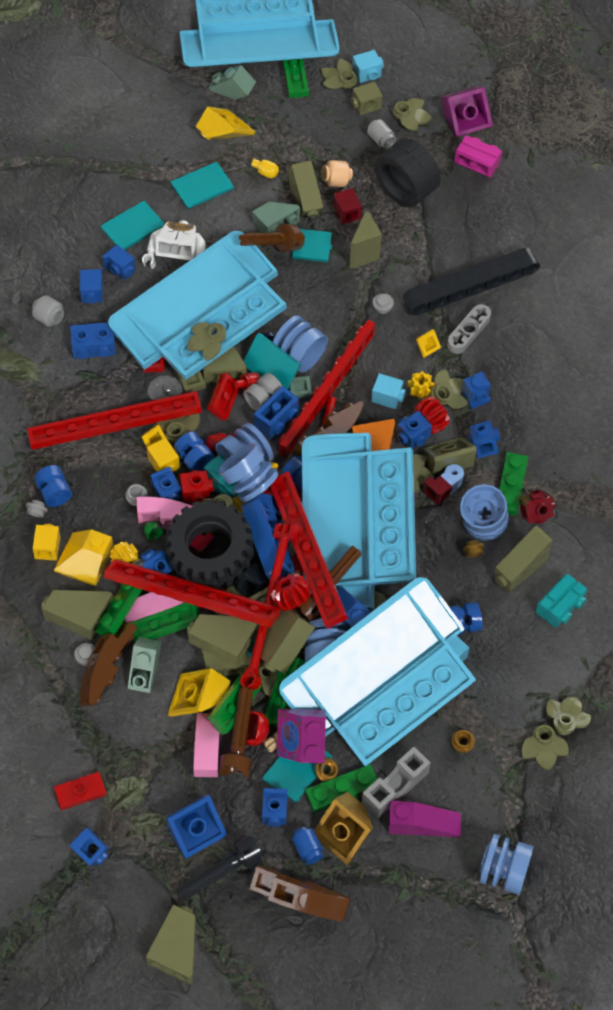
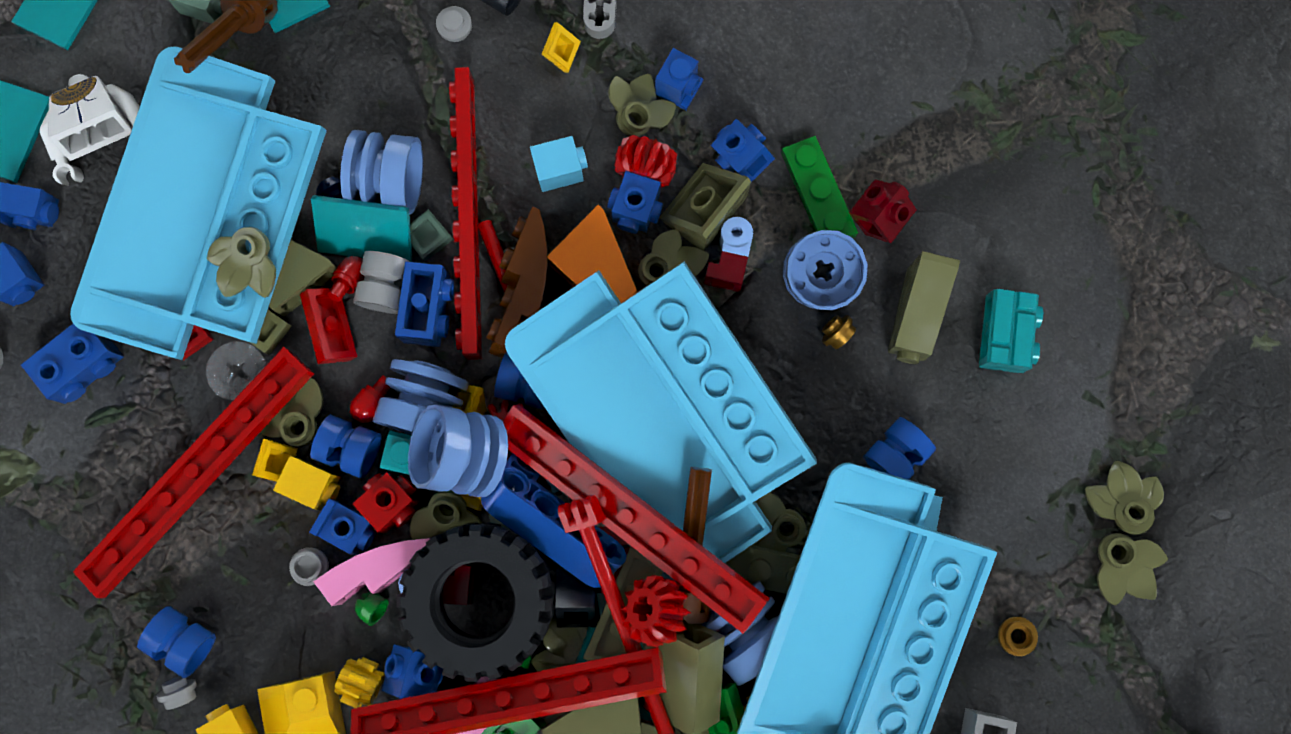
camera: 30 degrees left, 20 degrees up
blue slope [338,586,372,627] -> none
yellow gear [408,371,435,399] -> none

